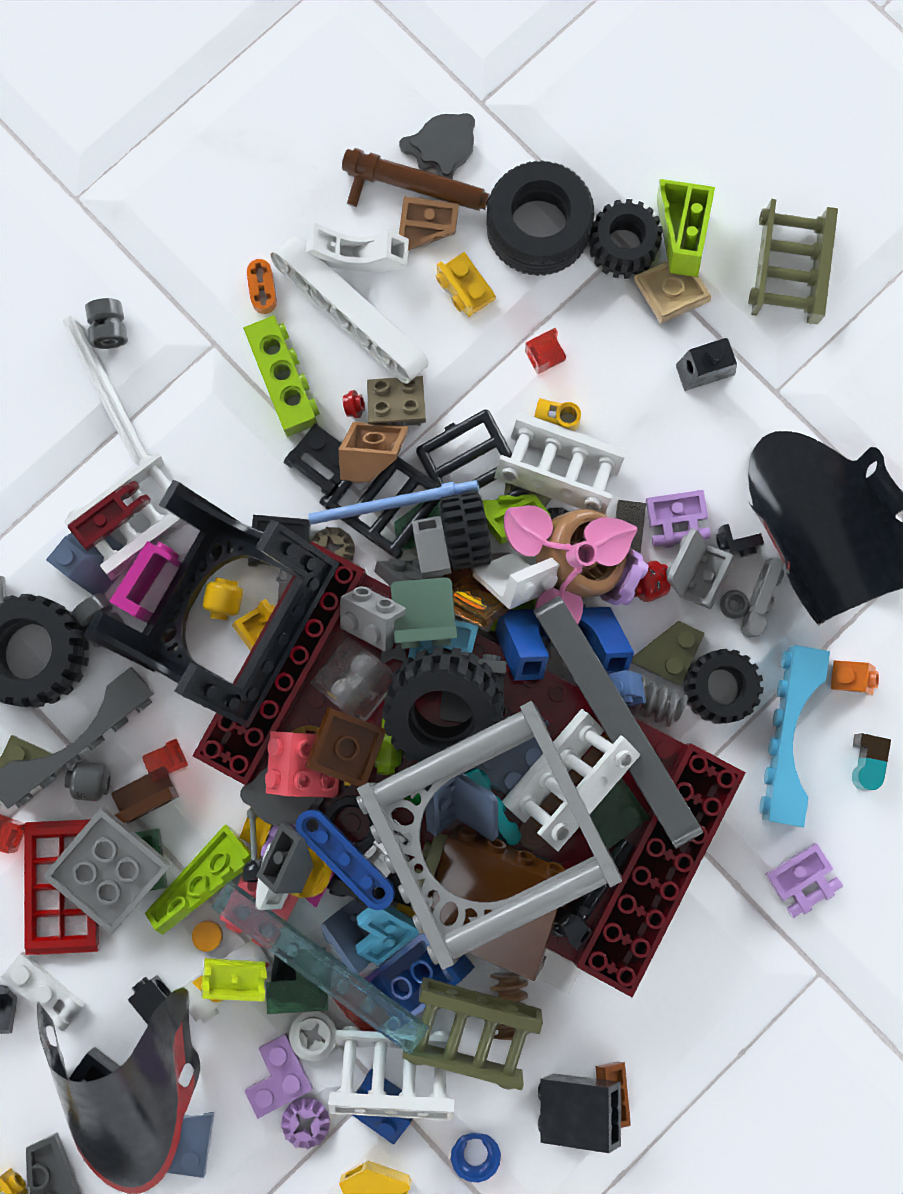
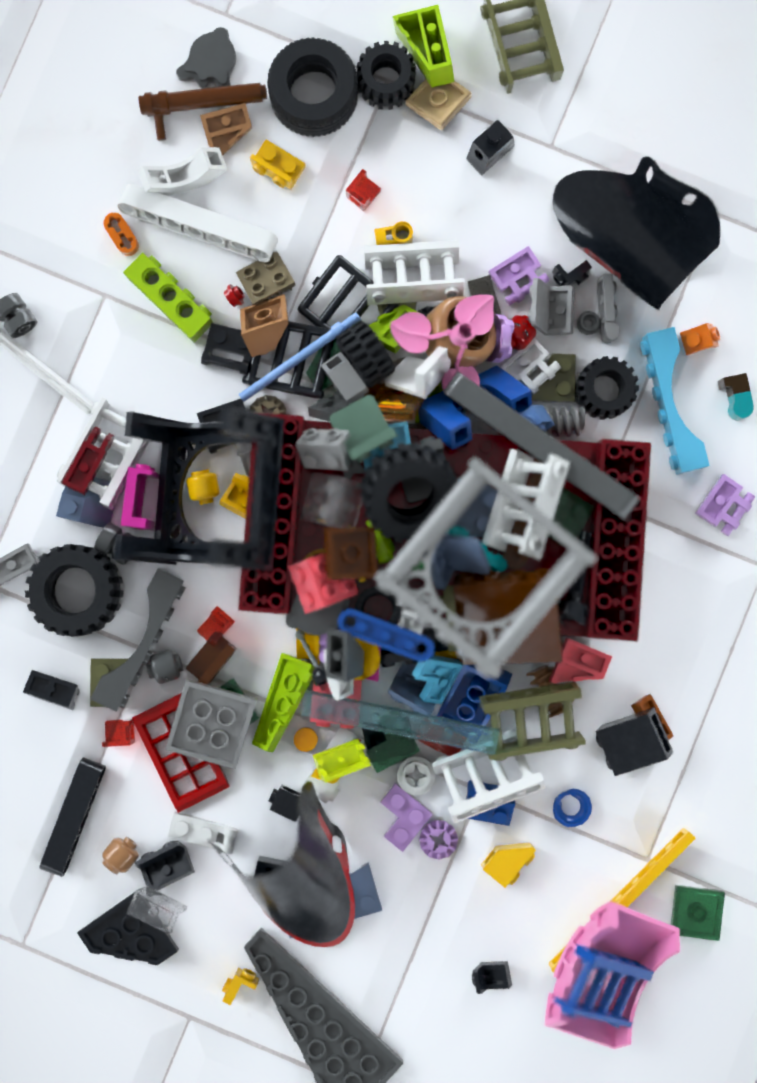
camera: 25 degrees left, 5 degrees up
none -> white plate [500,337,561,395]
none -> coral wing [549,638,612,683]

